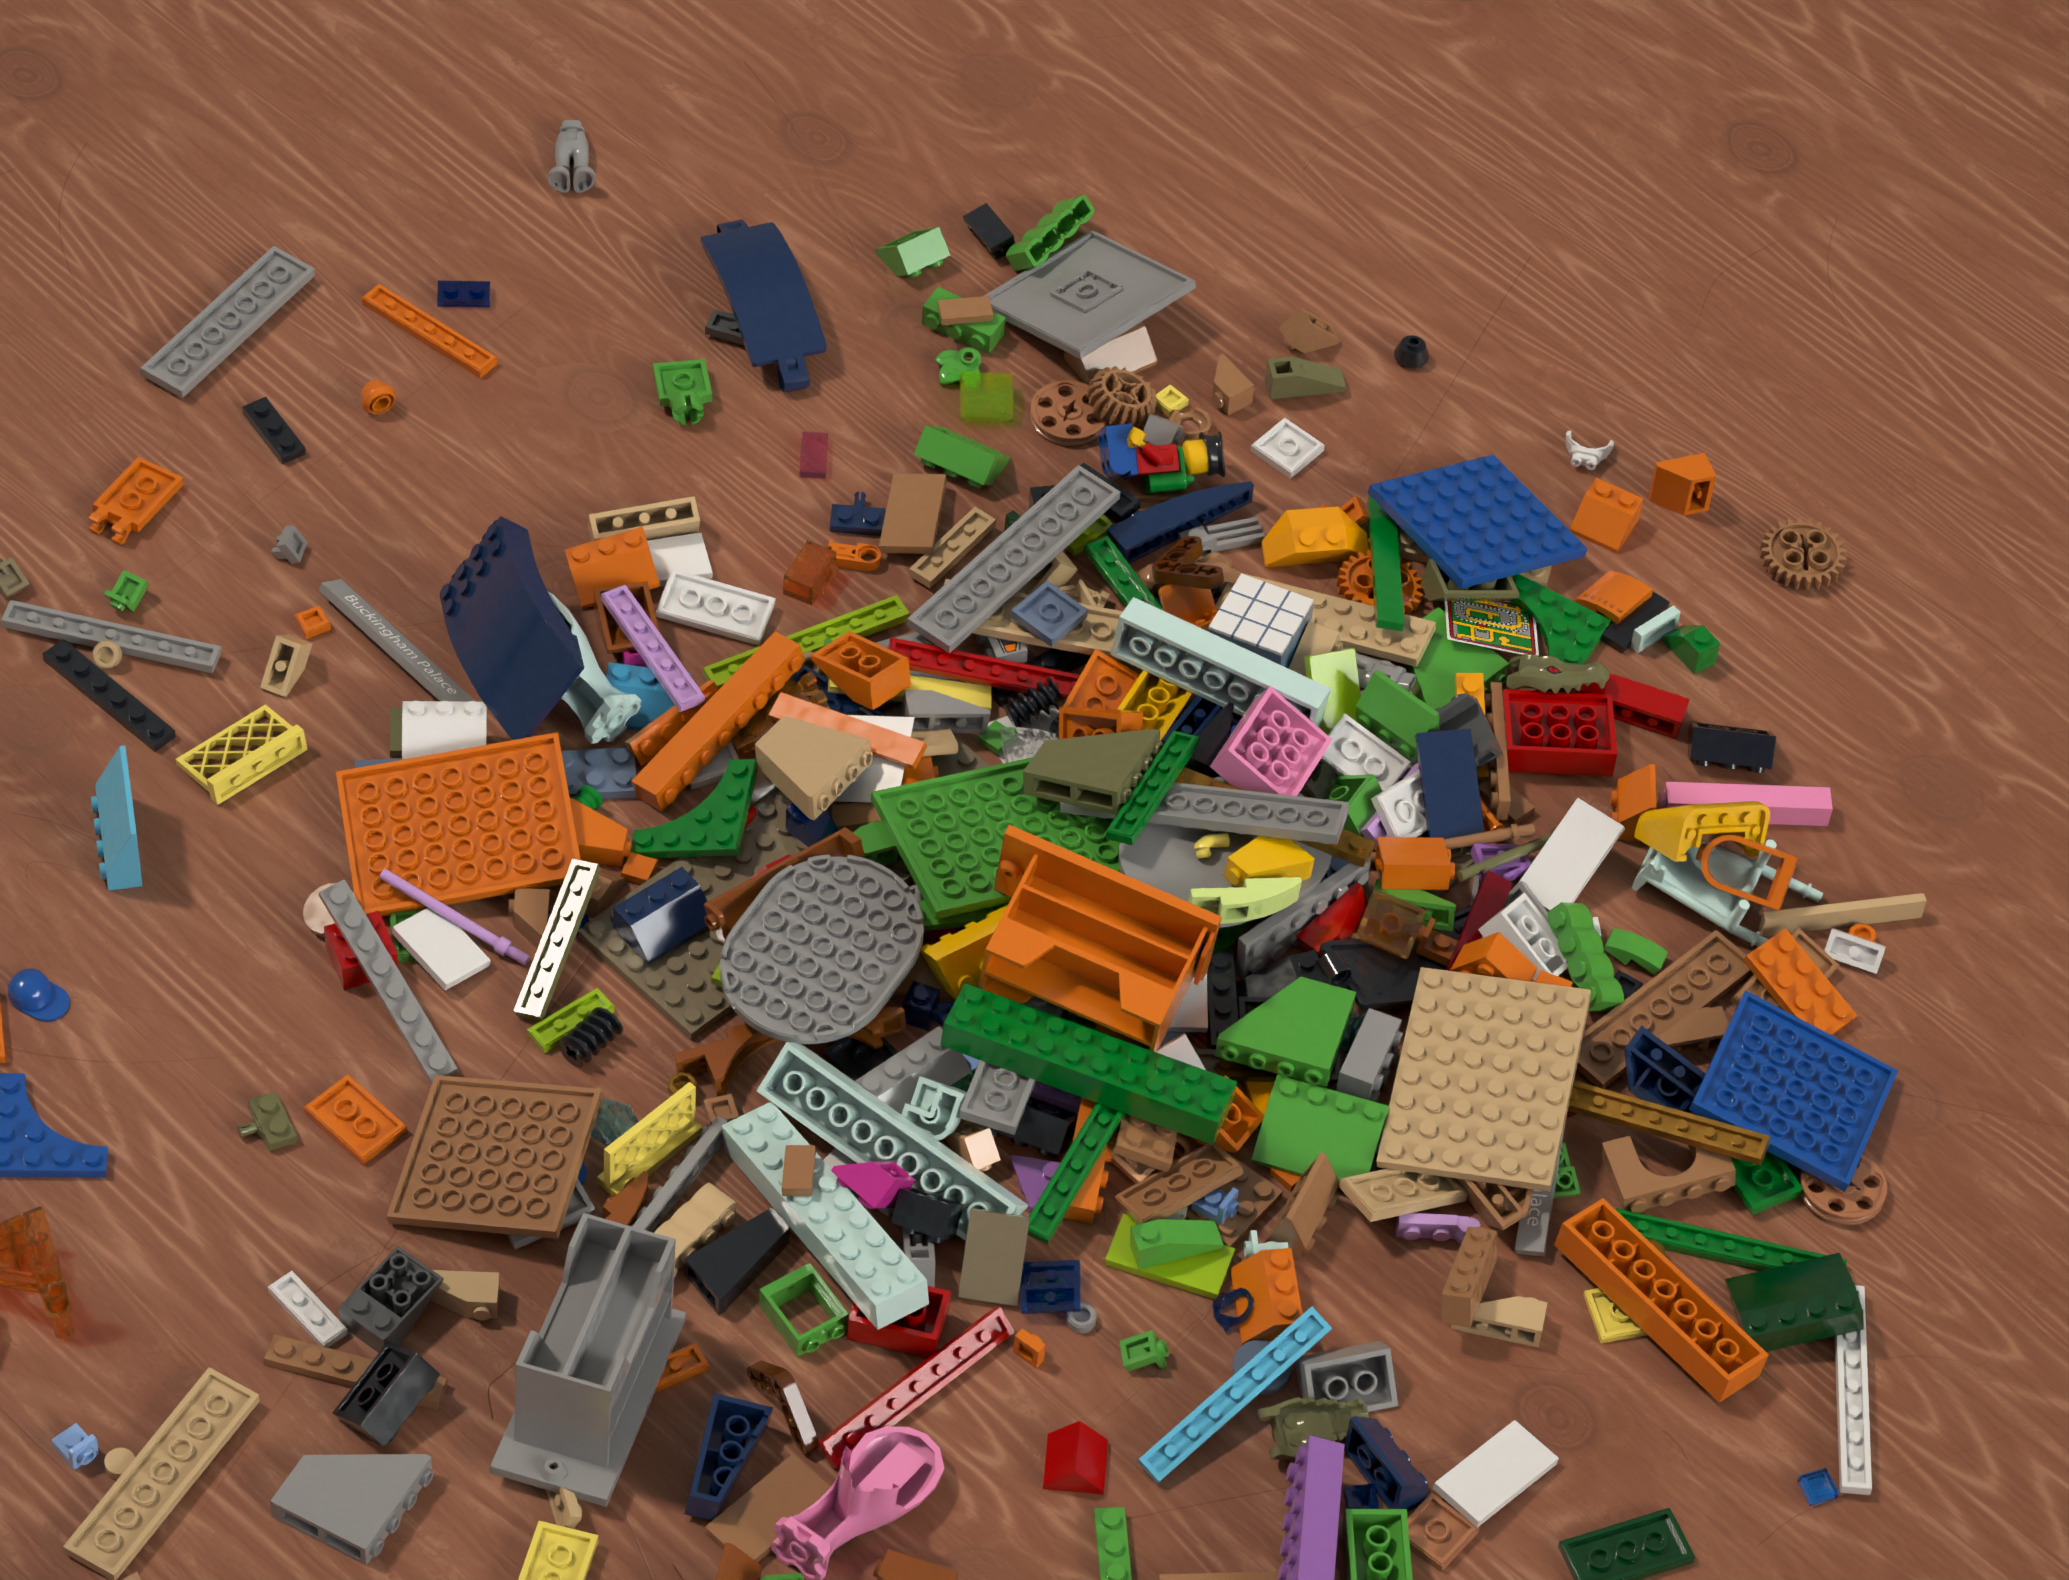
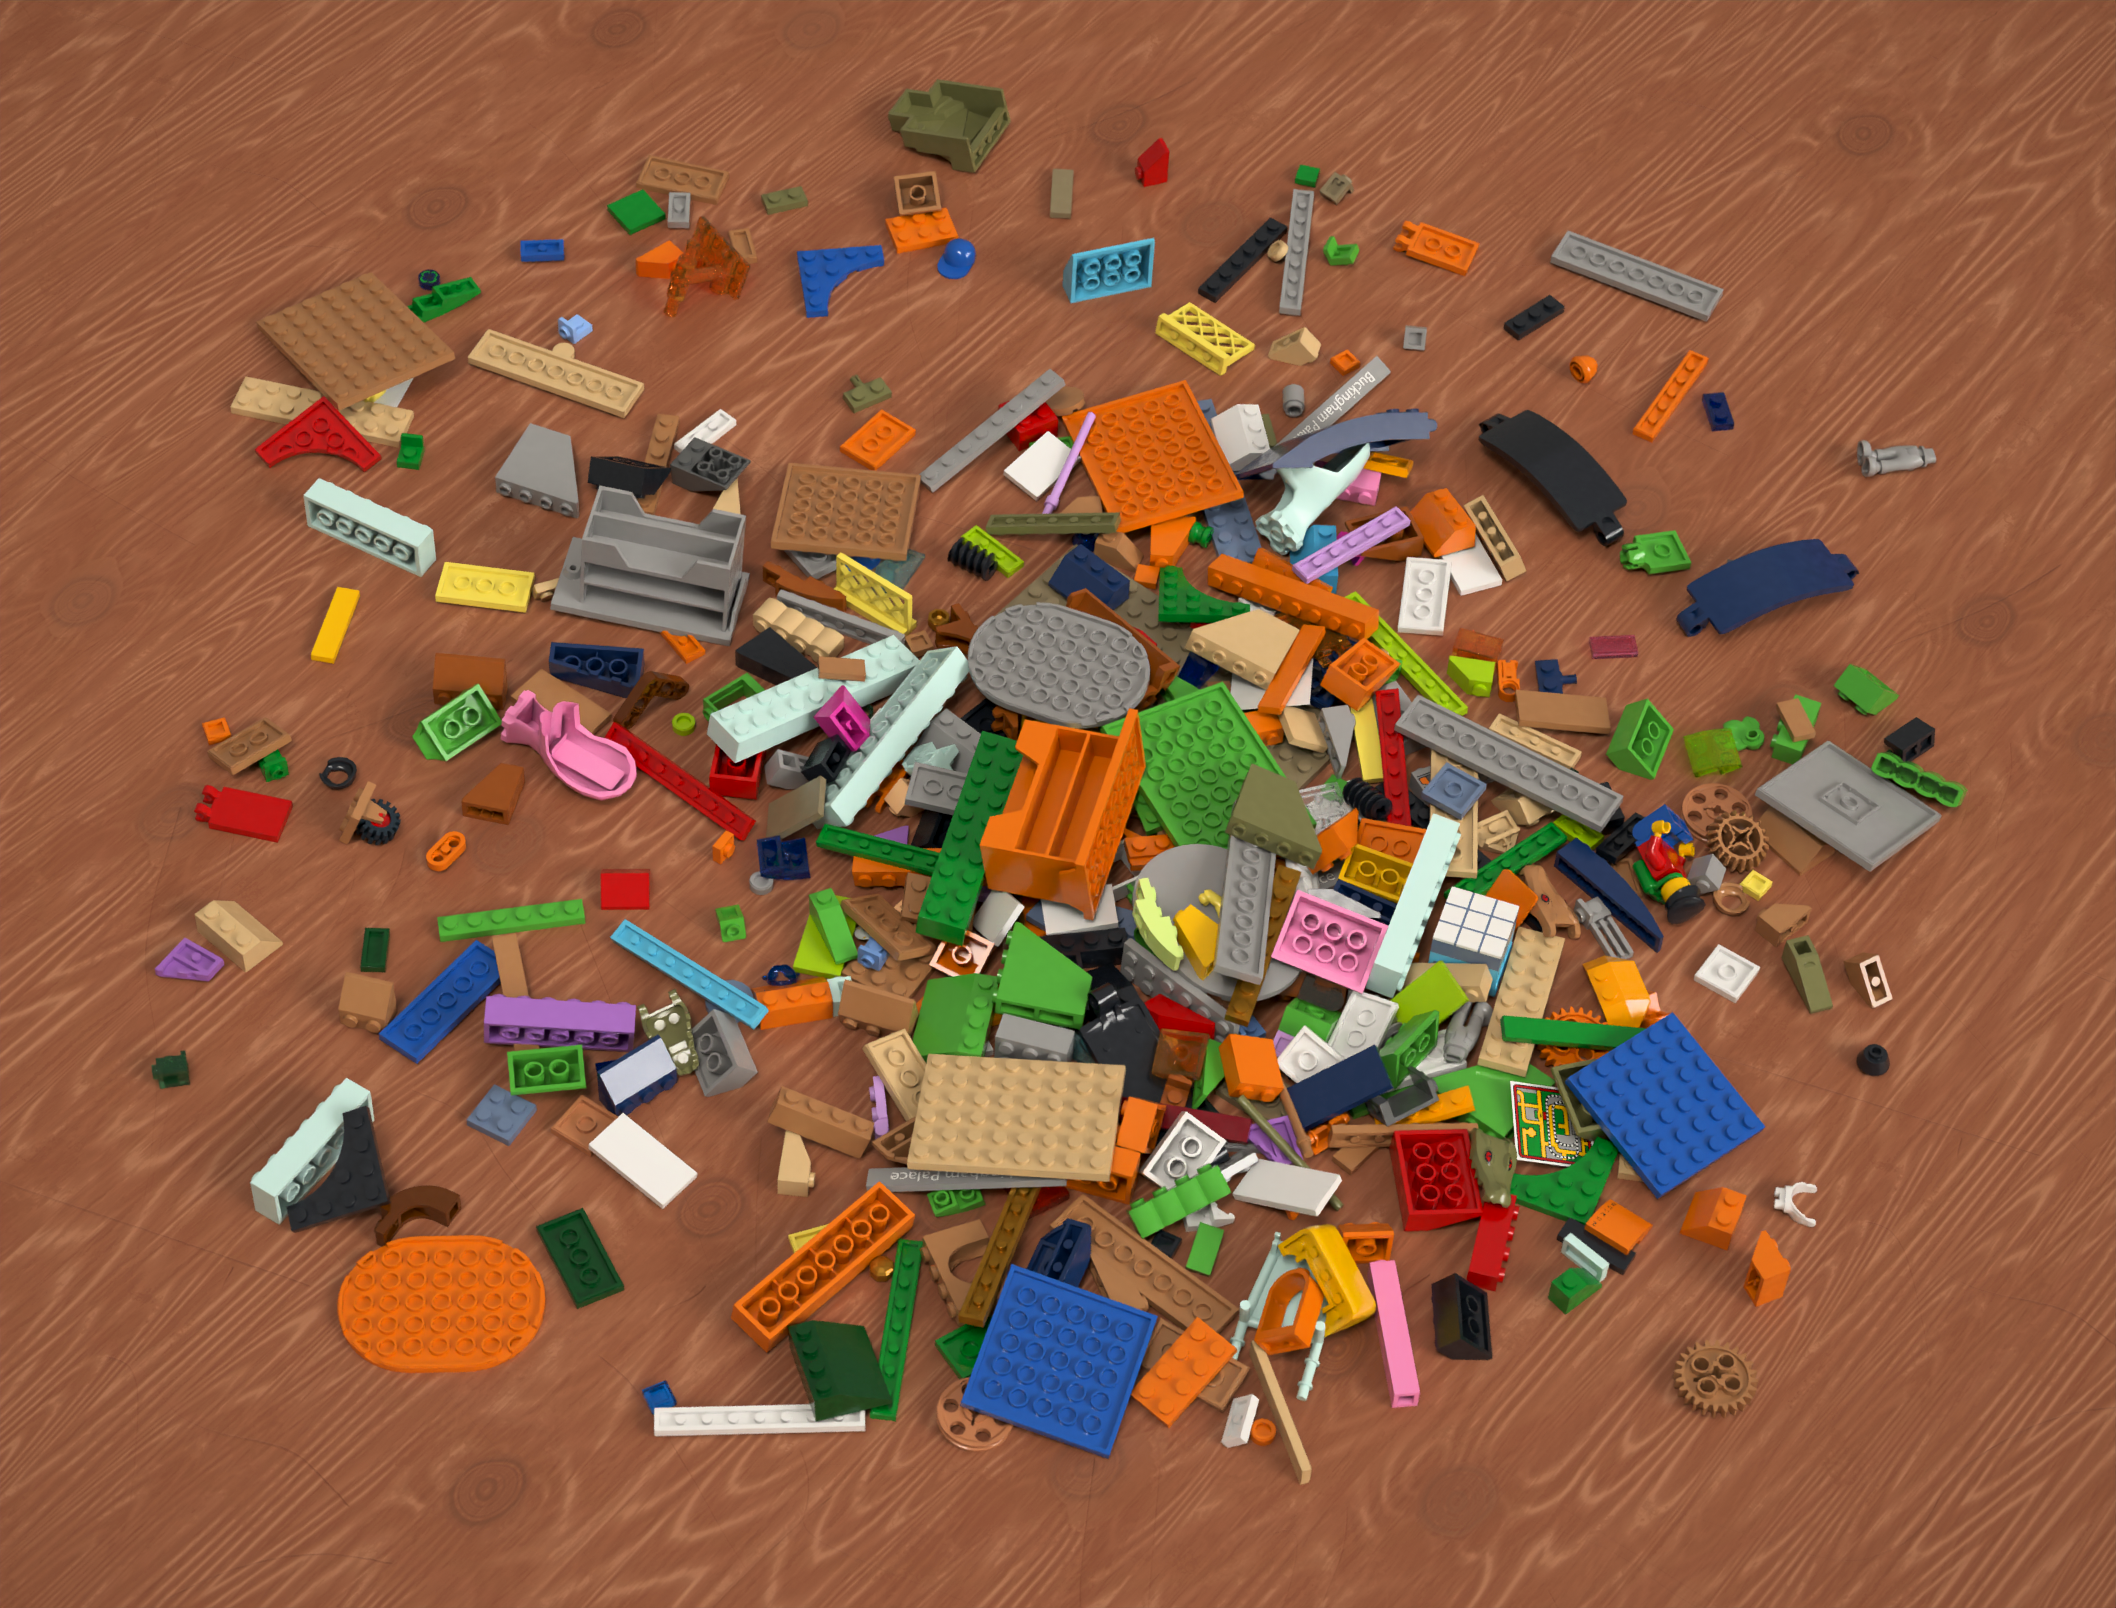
camera: 85 degrees right, 0 degrees up
green tile [1106,731,1199,845] -> none
reddish brown beam [1152,536,1225,589] -> none
none -> lime tile [672,713,696,736]
none -> light grey brick [1282,384,1305,417]
none -> lime slope [1447,655,1495,698]
none -> black panel [1478,410,1627,546]

